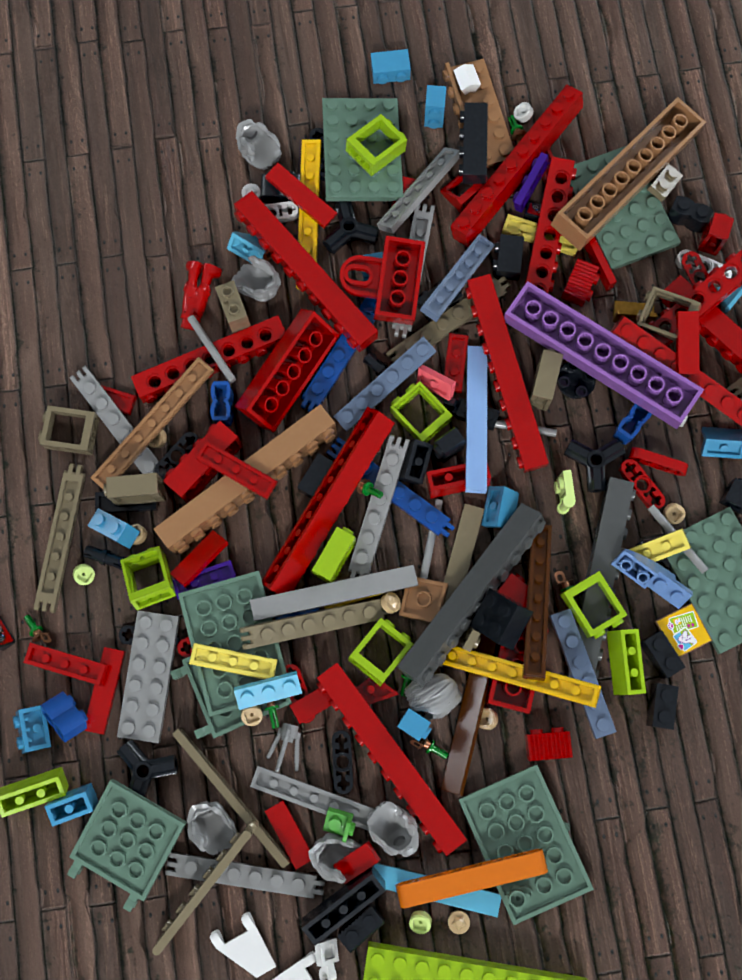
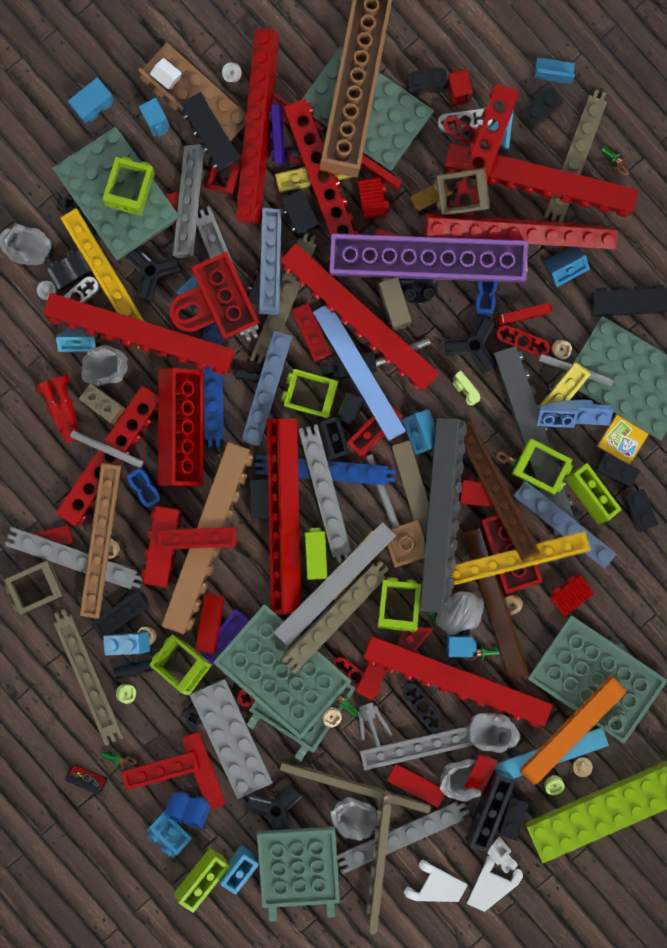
camera: 30 degrees left, 10 degrees up
dark tan window [103,473,166,506] -> none
black beam [153,432,199,480] -> none
light yellow tile [189,643,278,679] -> none
medium azure plate [234,671,302,710] -> none
red tile [265,163,337,229] -> none
bright green bracket [323,807,356,843] -> none
green piece [355,479,383,499] -> none
tan tile [381,592,401,614] -> none
coral plate [416,365,456,401] -> none
dark tan plate [459,627,481,652] -> none
black brick [470,588,533,650] -> none
piece [508,115,526,143] -> none
plate [647,163,683,202] -> none
red tile [676,311,700,375] -> none

